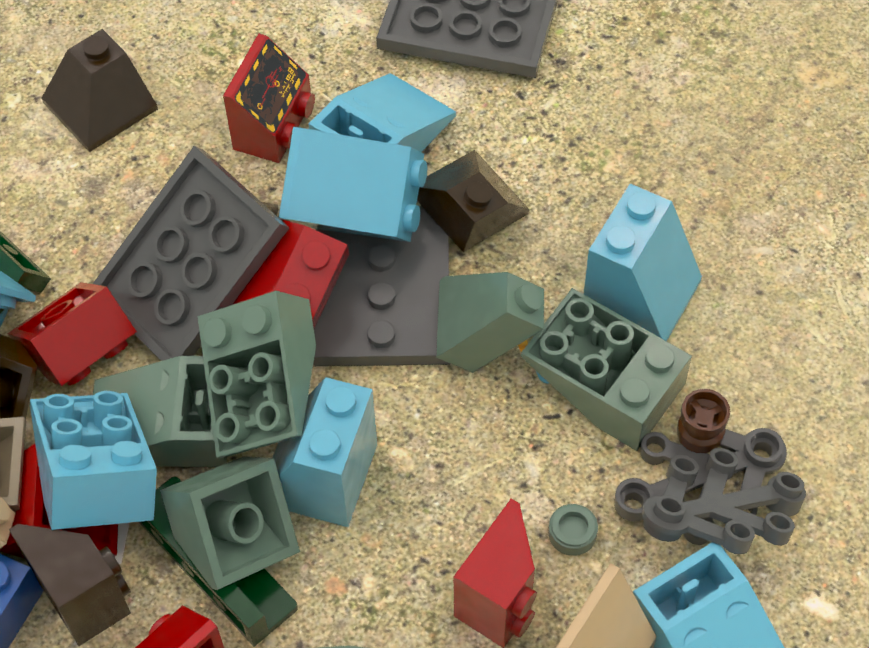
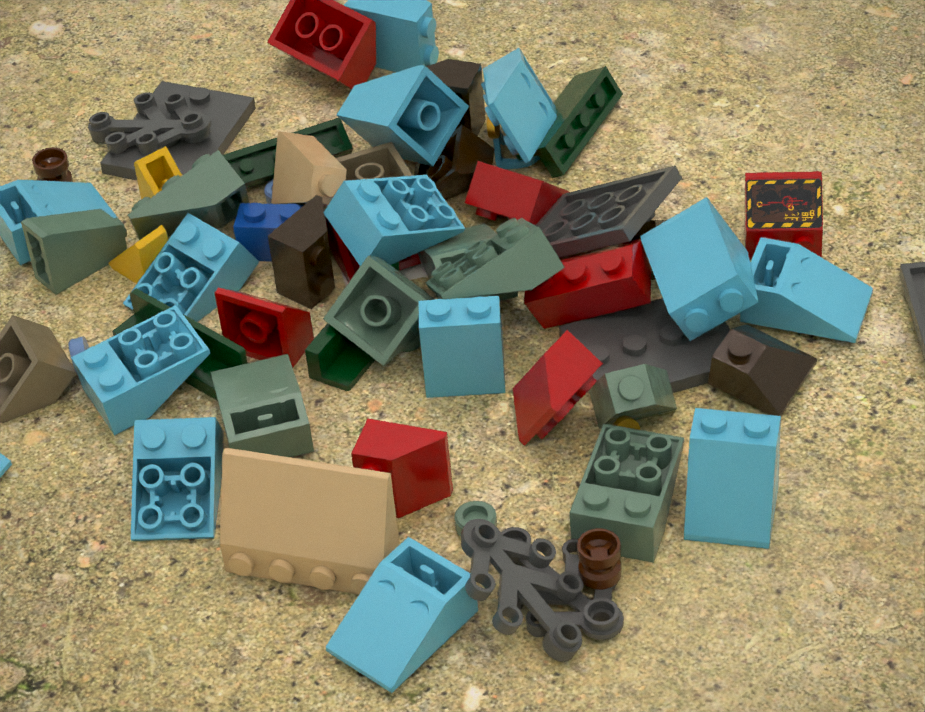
camera: 75 degrees right, 15 degrees down
dark brown slope [41,29,158,152] -> none
none -> red slope [513,330,603,446]

